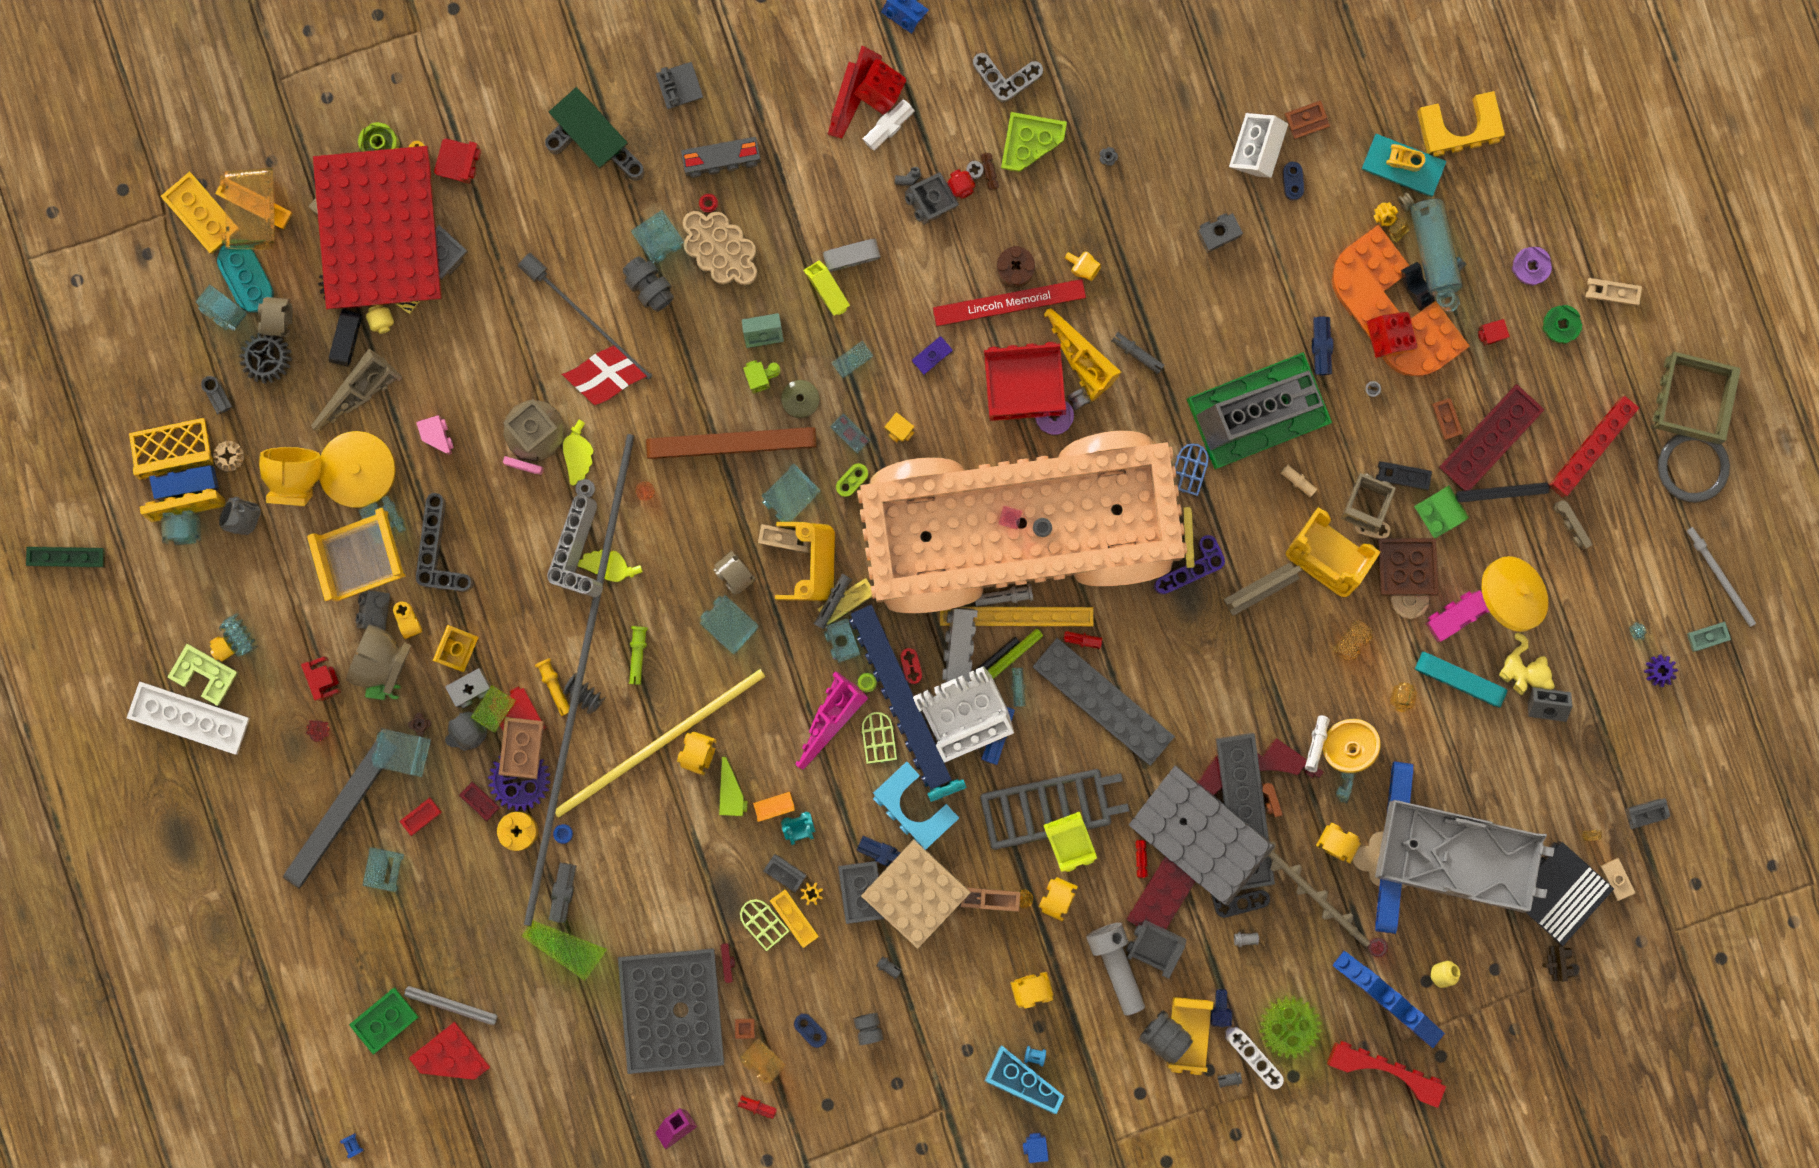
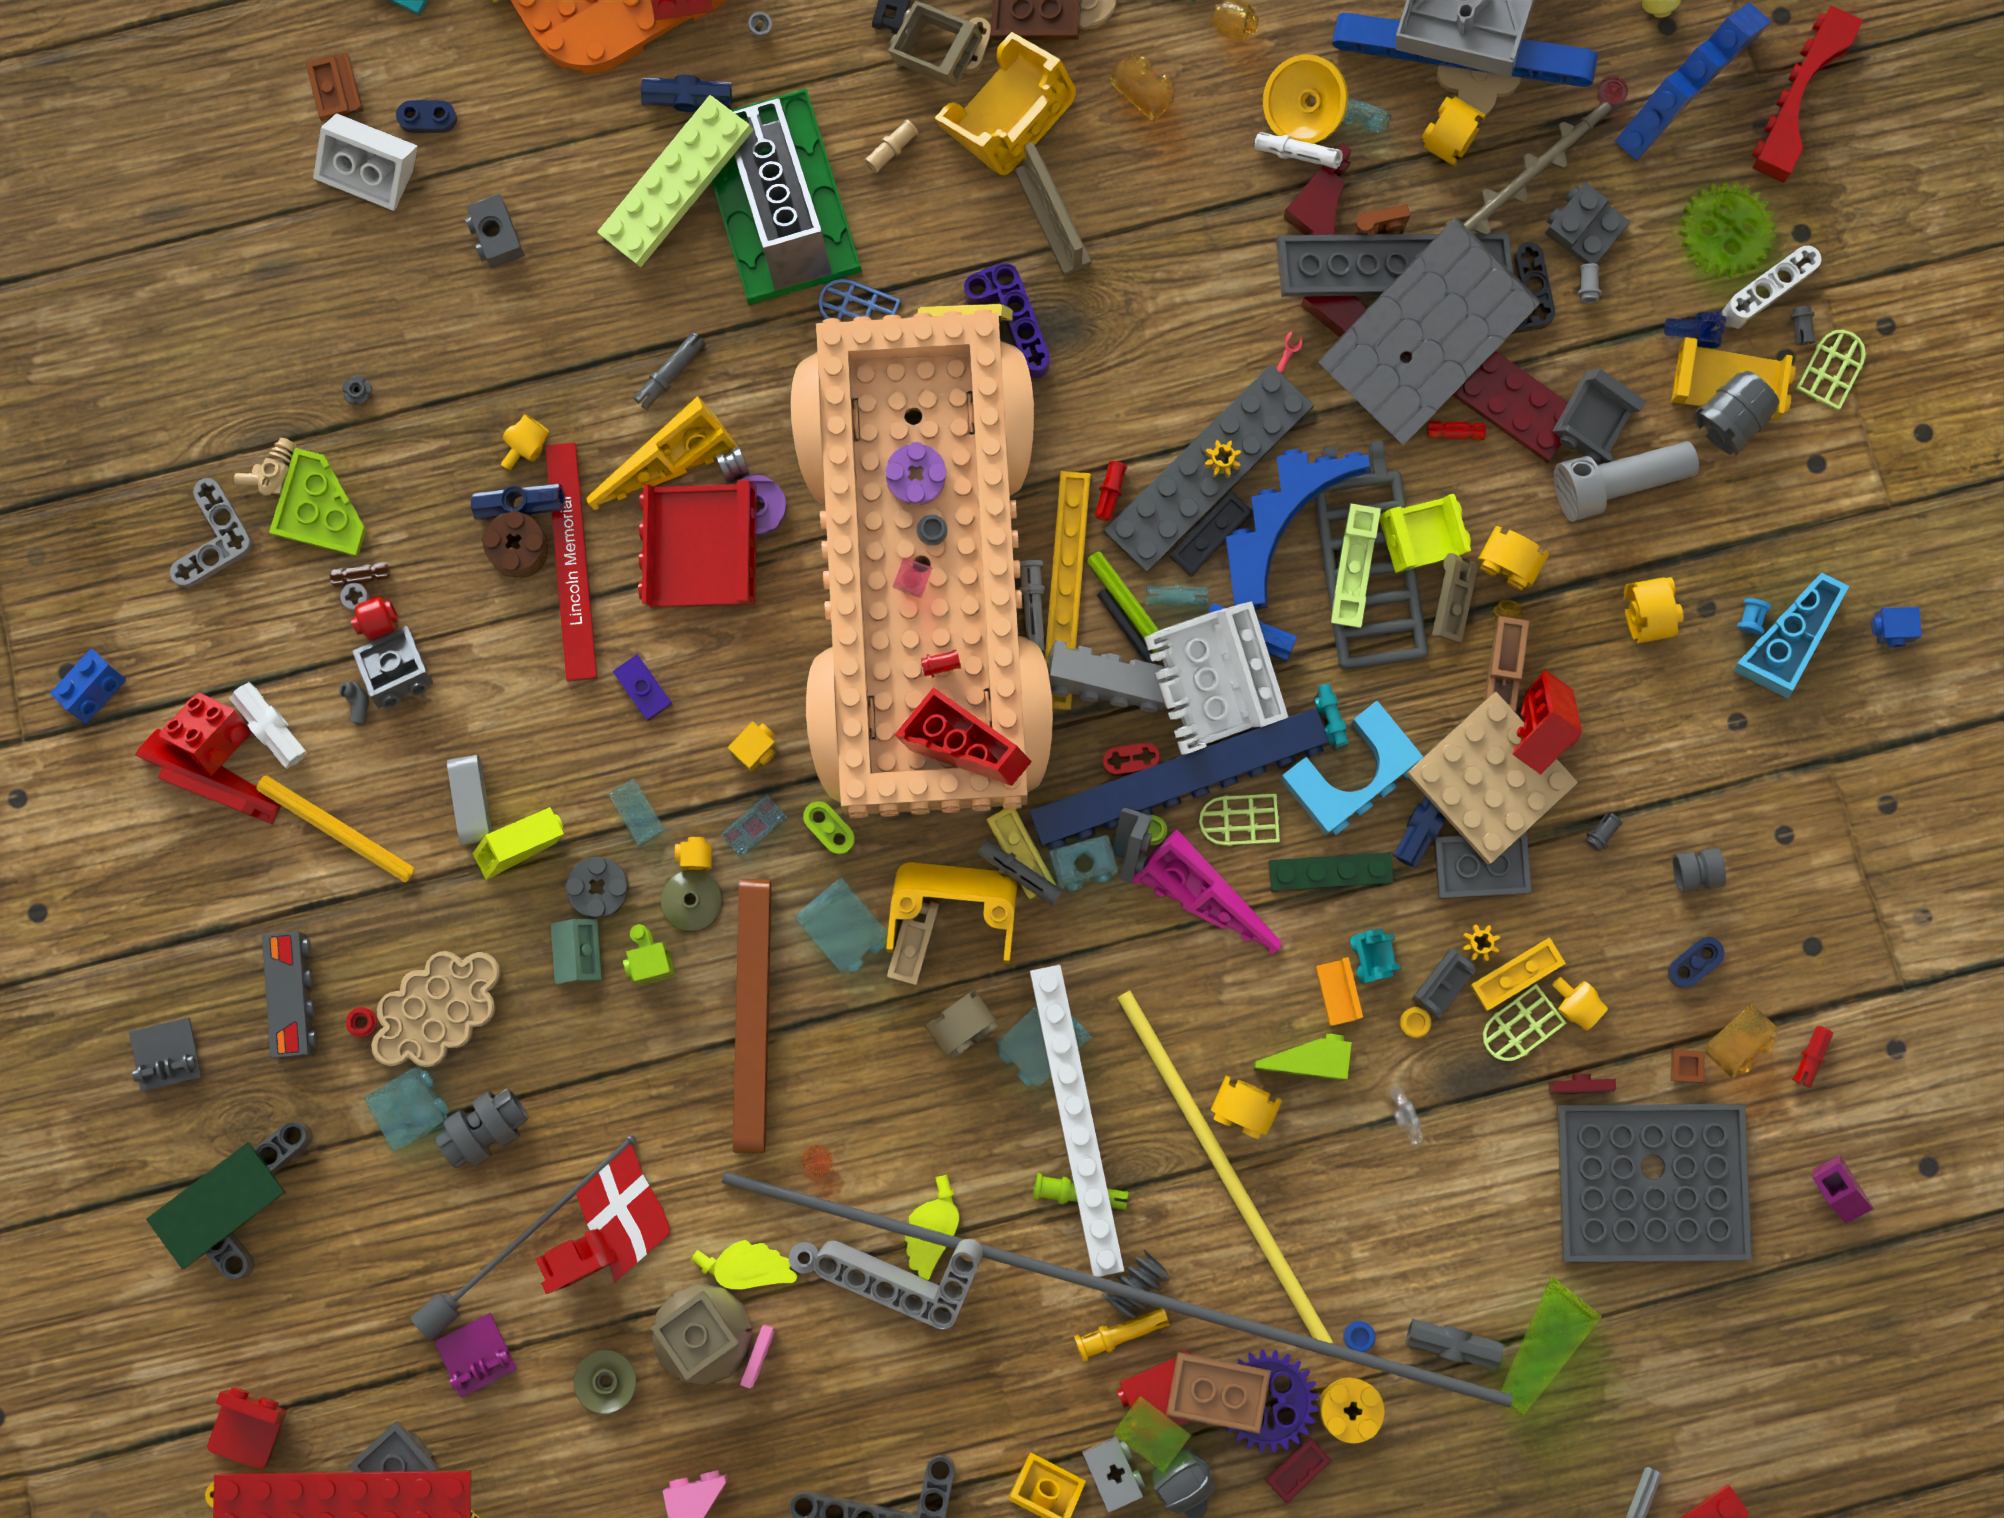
camera: 80 degrees left, 5 degrees down
none -> tan piece [234,438,296,495]
none -> yellow axle [256,775,415,882]
none -> magenta hinge [434,1313,517,1398]
none -> dark blue piece [471,484,566,520]
none -> red panel [536,1228,619,1294]
none -> dark grey plate [565,856,628,918]
none -> olive dish [574,1350,637,1414]
none -> yellowish green plate [597,95,754,268]
none -> yellow plate [675,837,712,871]
none -> medium lavender plate [885,442,947,505]
none -> red wedge [895,687,1032,786]
none -> red pin [921,650,961,678]
none -> white plate [1030,965,1124,1277]
none -> dark grey bracket [1112,808,1152,883]
none -> black tile [1169,491,1253,577]
none -> yellow gear [1204,440,1241,478]
none -> blue arch [1226,449,1372,610]
none -> dark green plate [1268,852,1394,892]
none -> coral hand [1277,331,1303,374]
none -> yellowish green slope [1331,504,1381,628]
none -> clear plate [1389,1086,1424,1147]
none -> yellow tile [1399,1007,1431,1038]
none -> dark tan plate [1432,553,1478,643]
none -> red wedge [1512,669,1582,775]
none -> dark grey plate [1545,182,1630,264]
none -> yellow piece [1552,977,1608,1031]
none -> yellowish green window [1796,330,1866,411]

